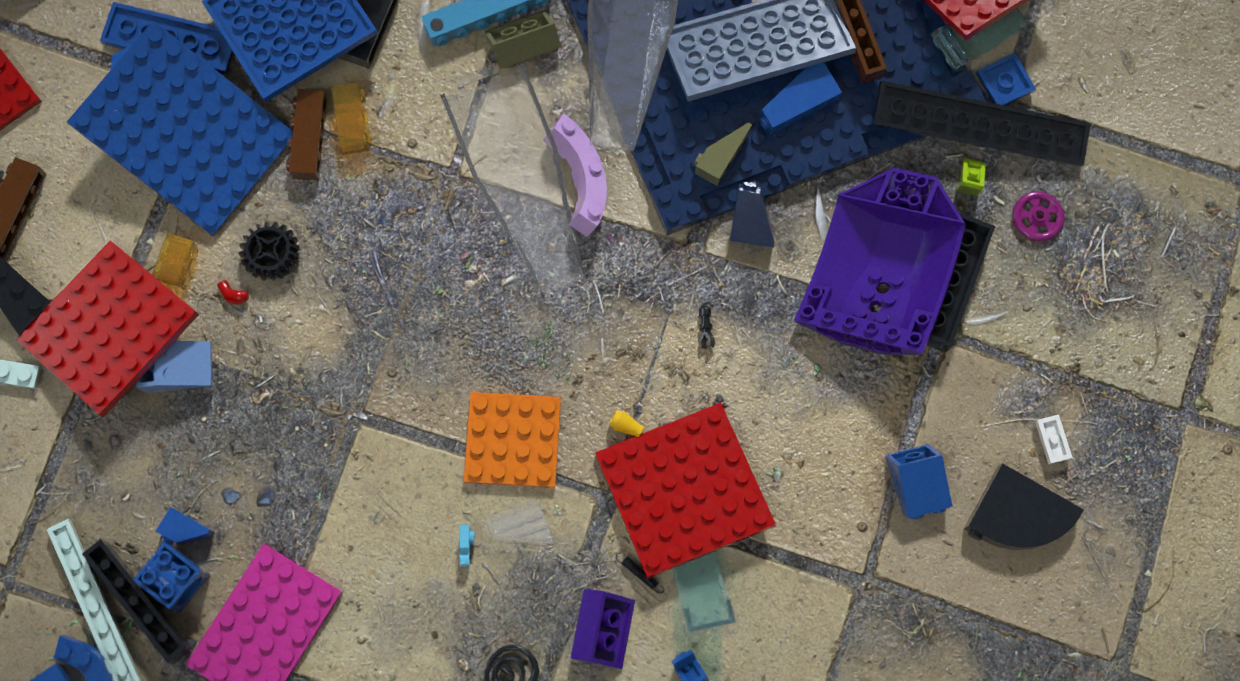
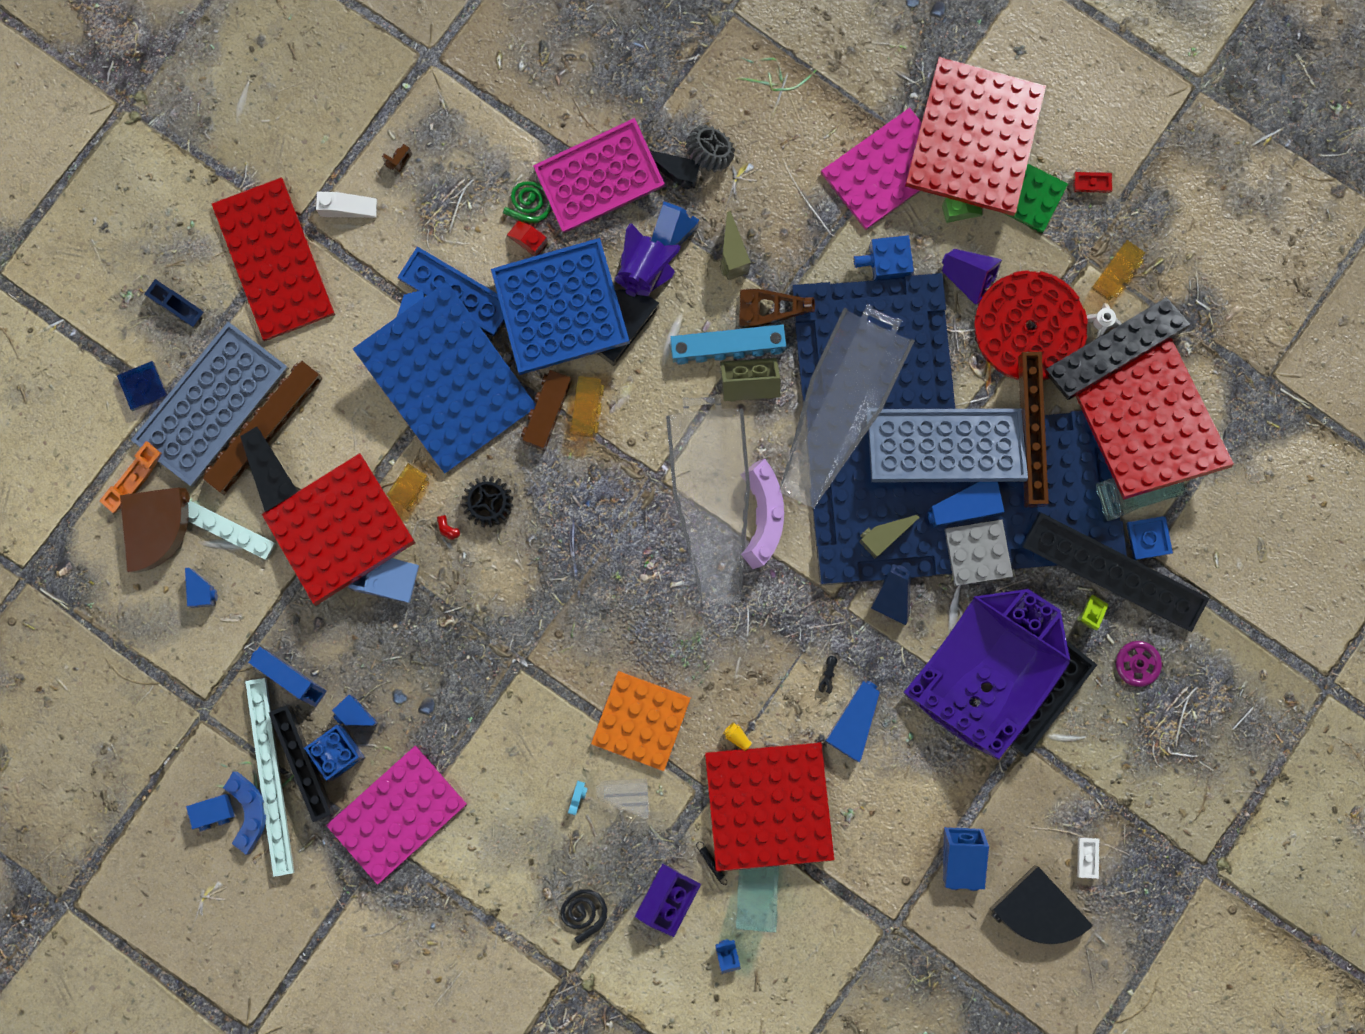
camera: 15 degrees right, 5 degrees up
none -> blue slope [248,646,327,707]
none -> blue slope [825,681,880,762]
none -> light grey plate [944,520,1013,586]

